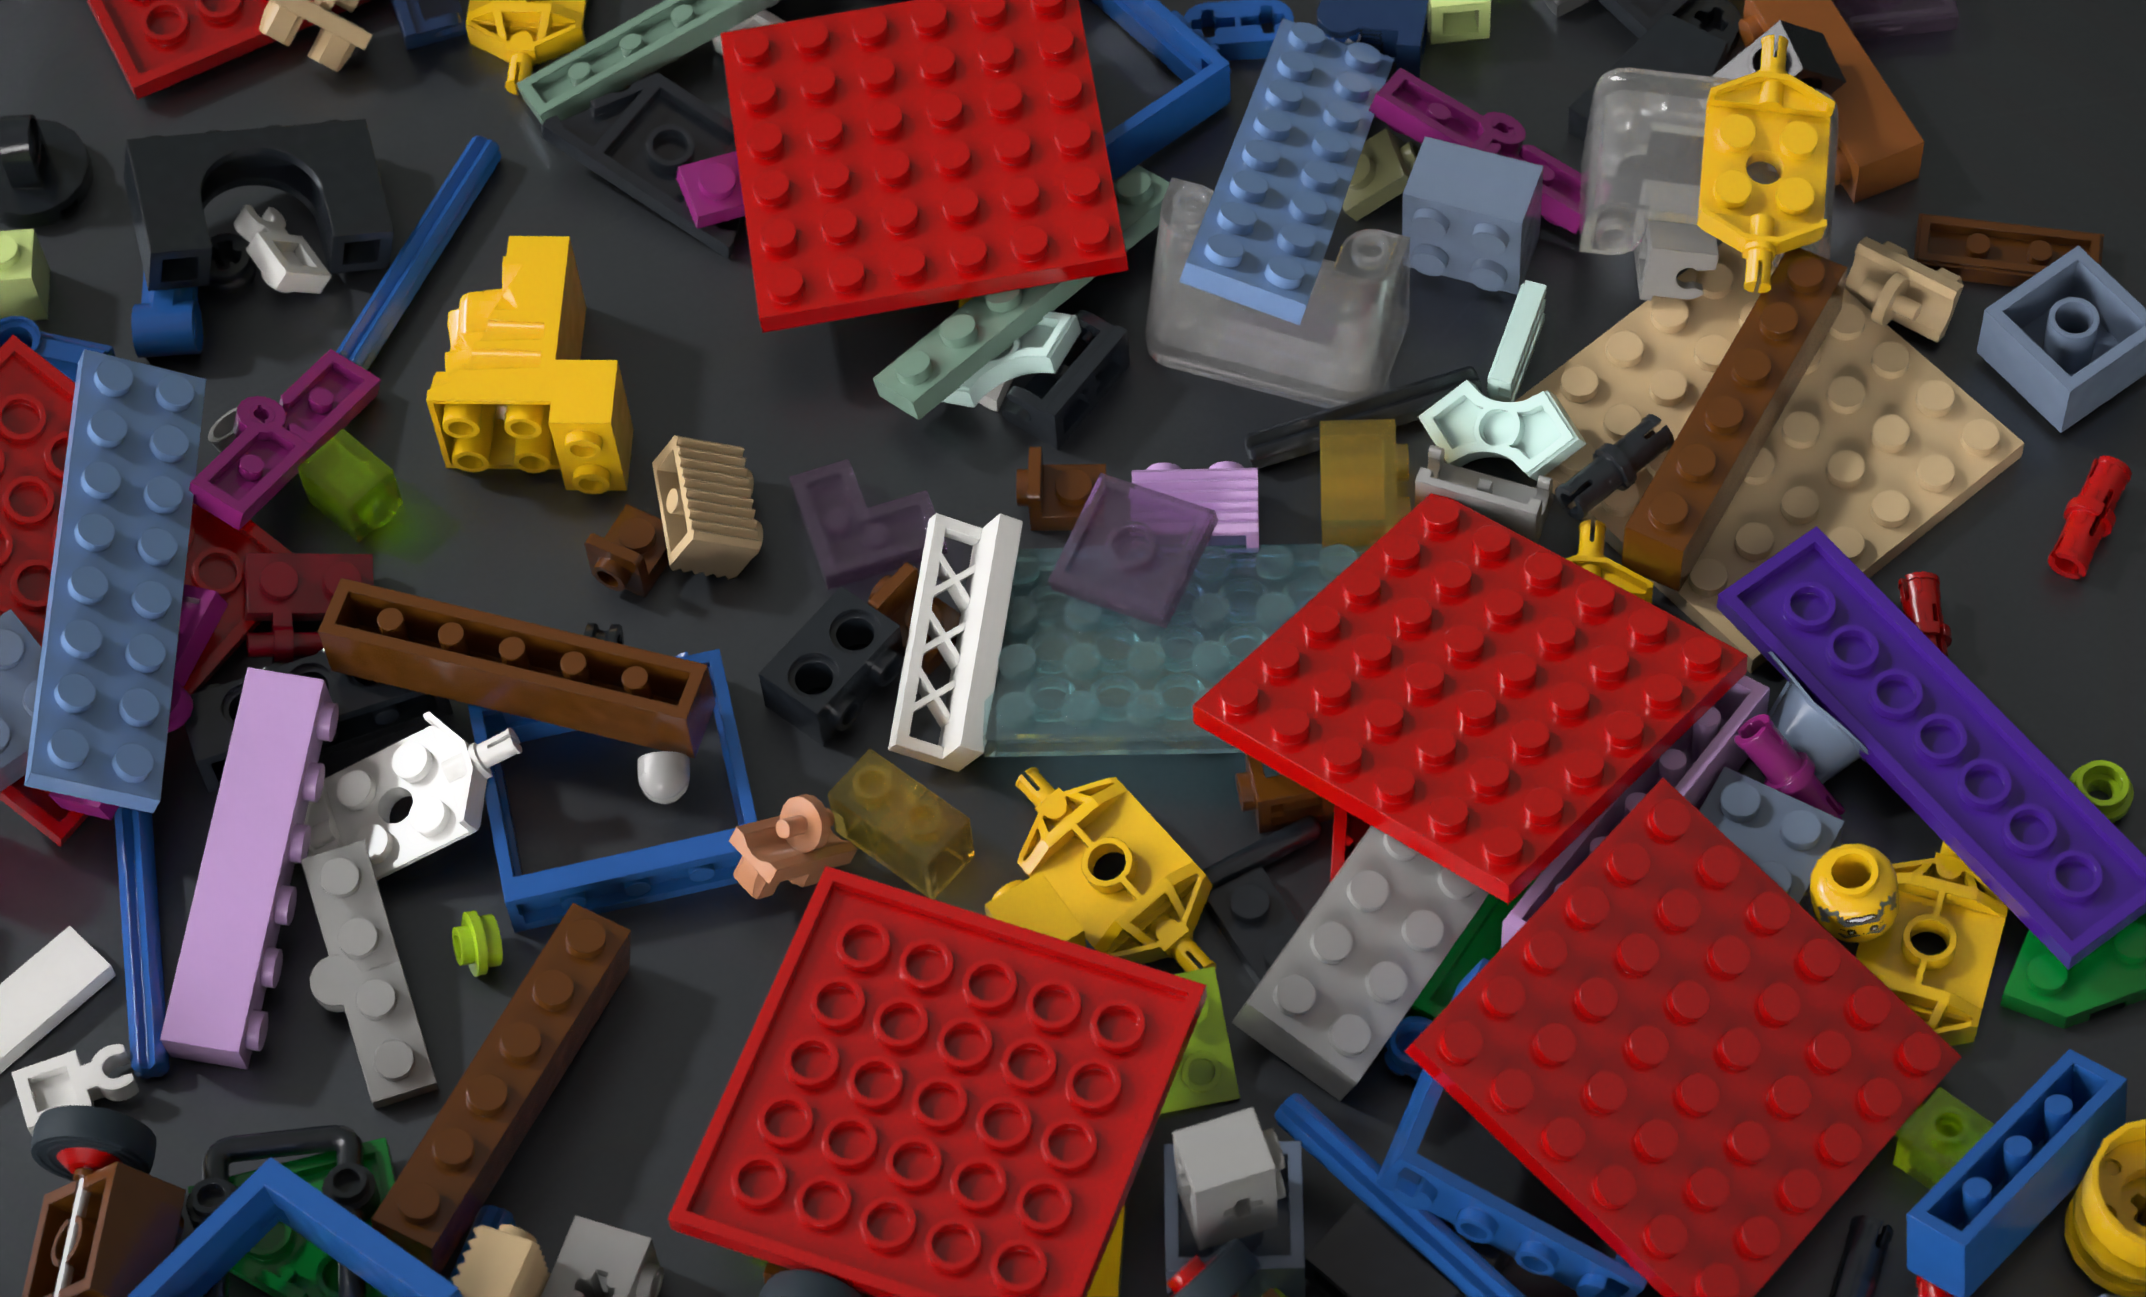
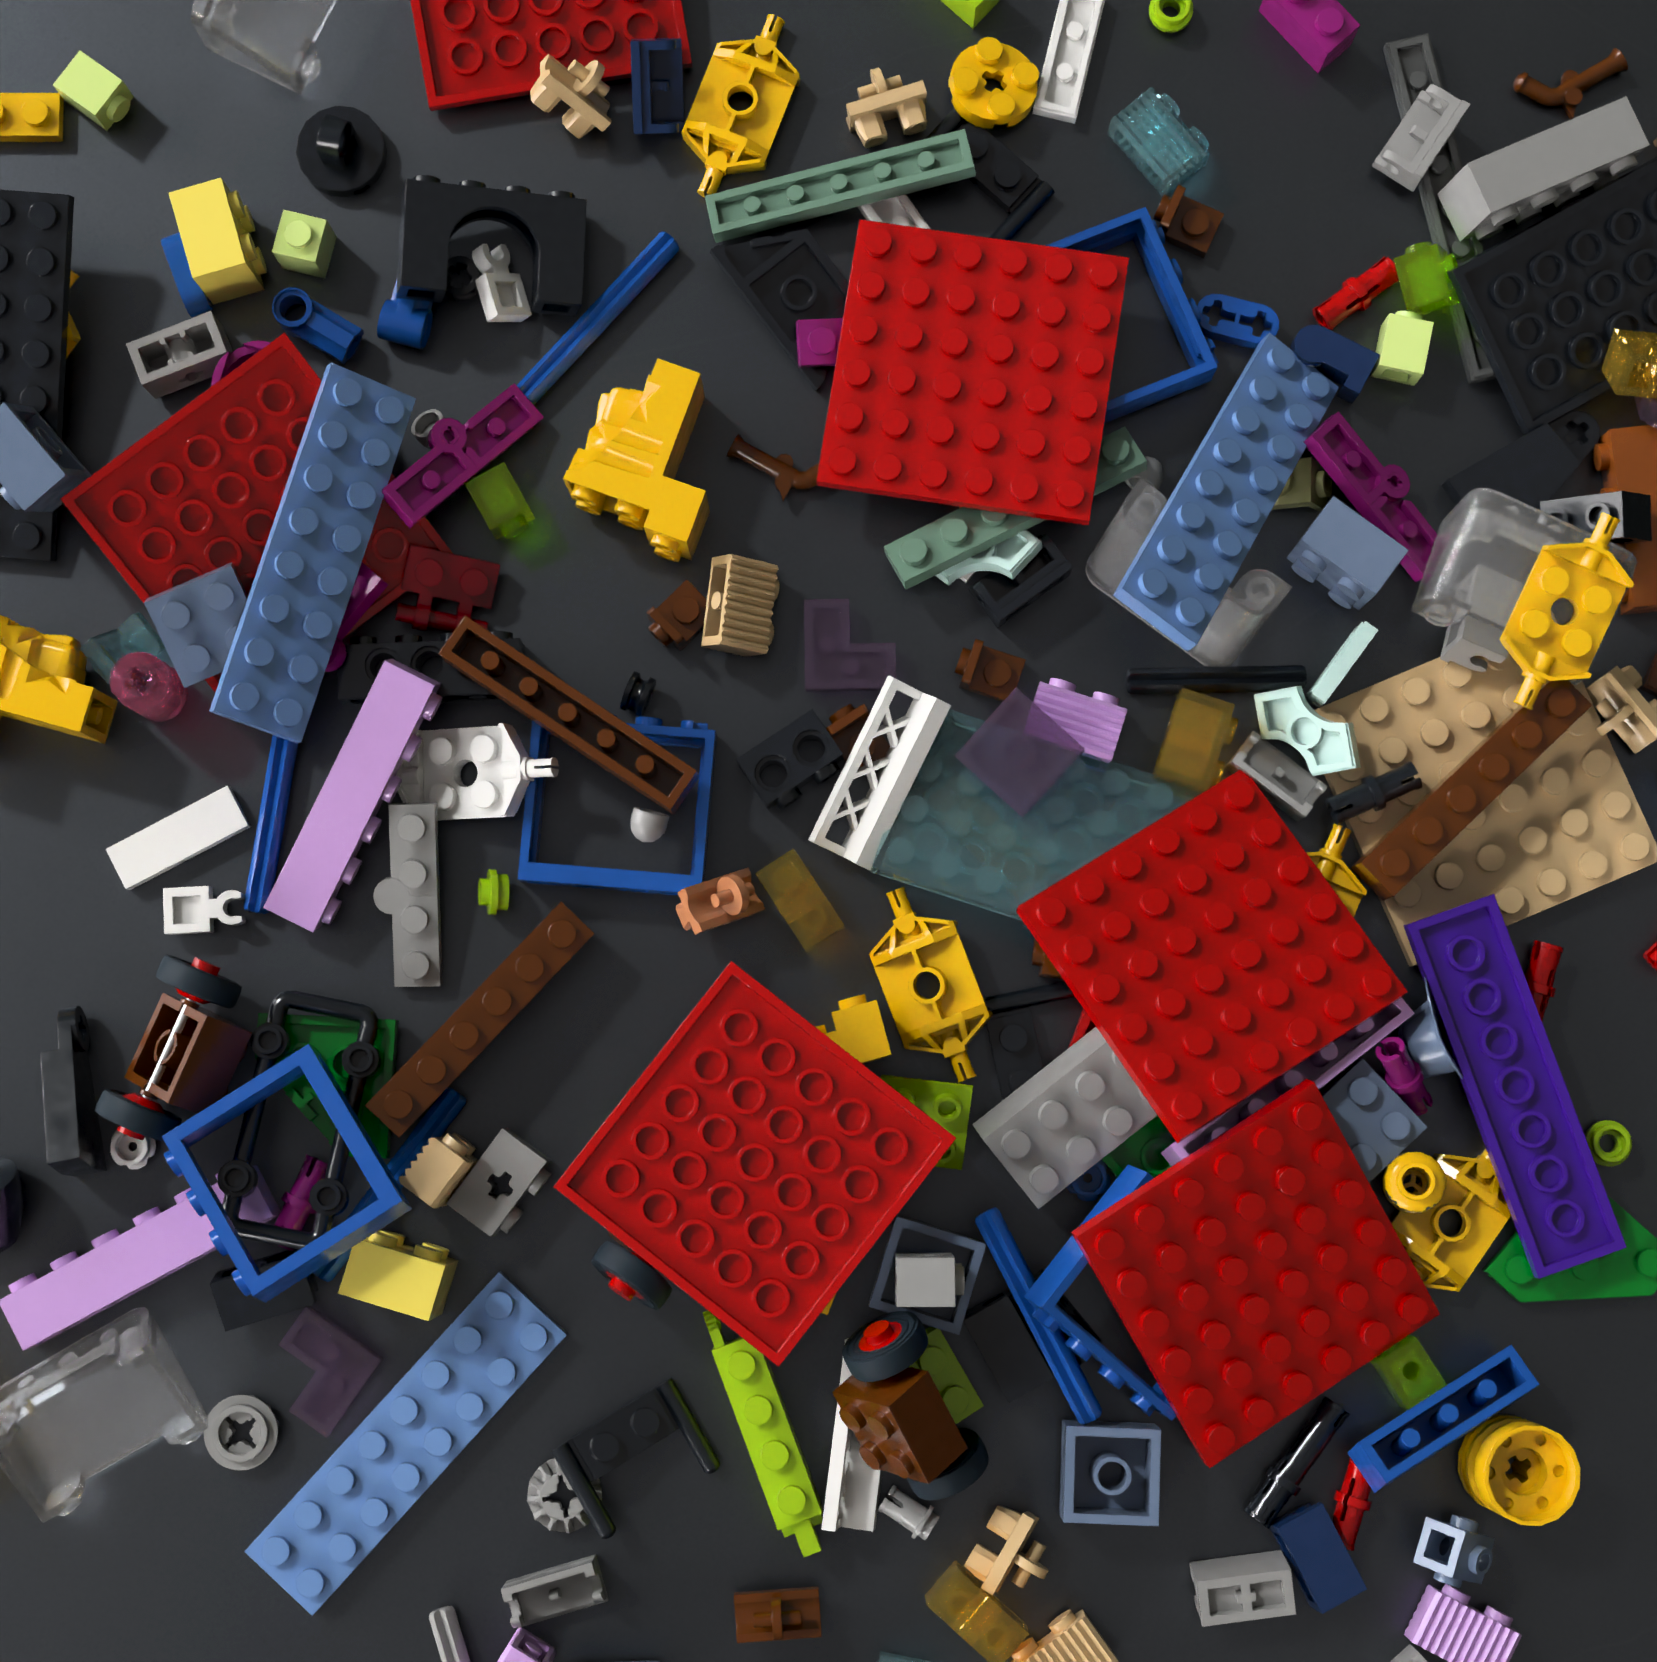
camera: 15 degrees right, 25 degrees up
none -> reddish brown piece [726,433,819,502]

